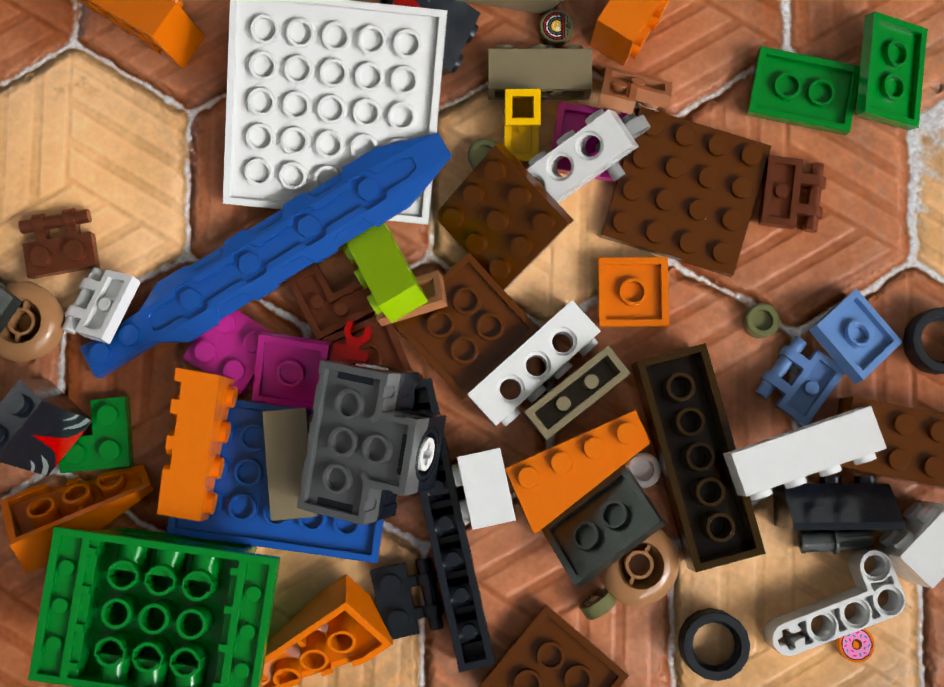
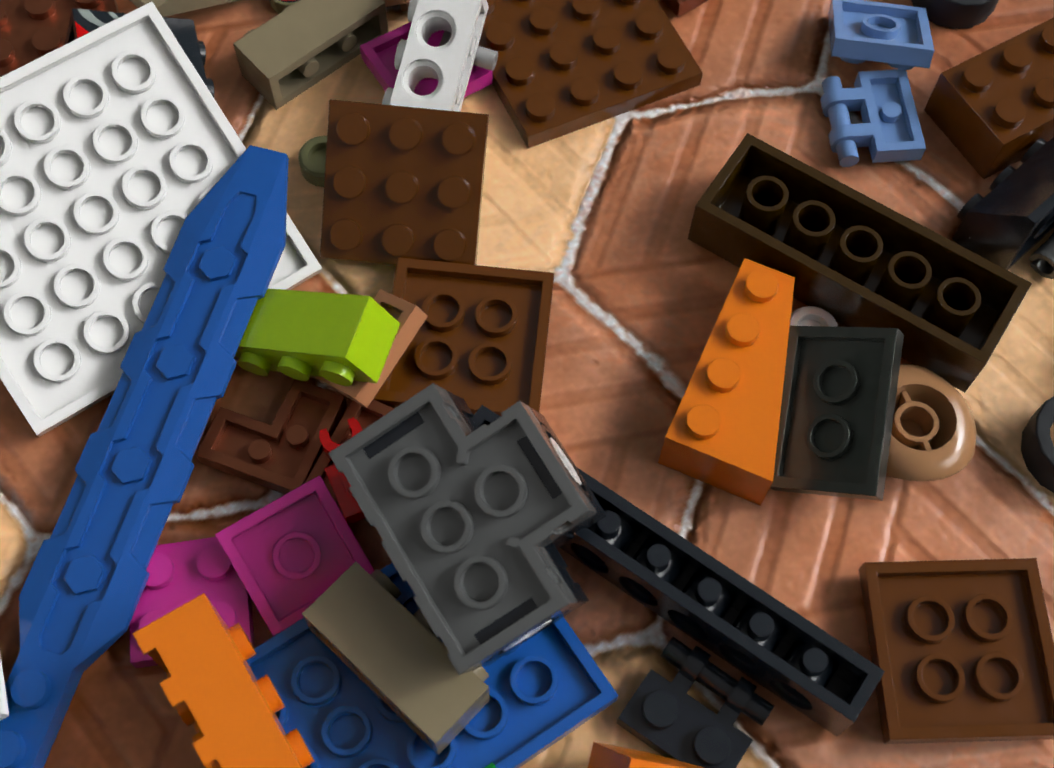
camera: 45 degrees left, 20 degrees down
white brick [452,448,516,530] -> none
white brick [467,300,601,427] -> none
yellow brick [504,89,541,161] -> none
dark tan brick [523,345,631,440] -> none
olive tile [579,588,616,620] -> none
orange plate [597,257,669,328] -> none
white brick [723,406,887,501] -> none
olive tile [742,303,780,339] -> none

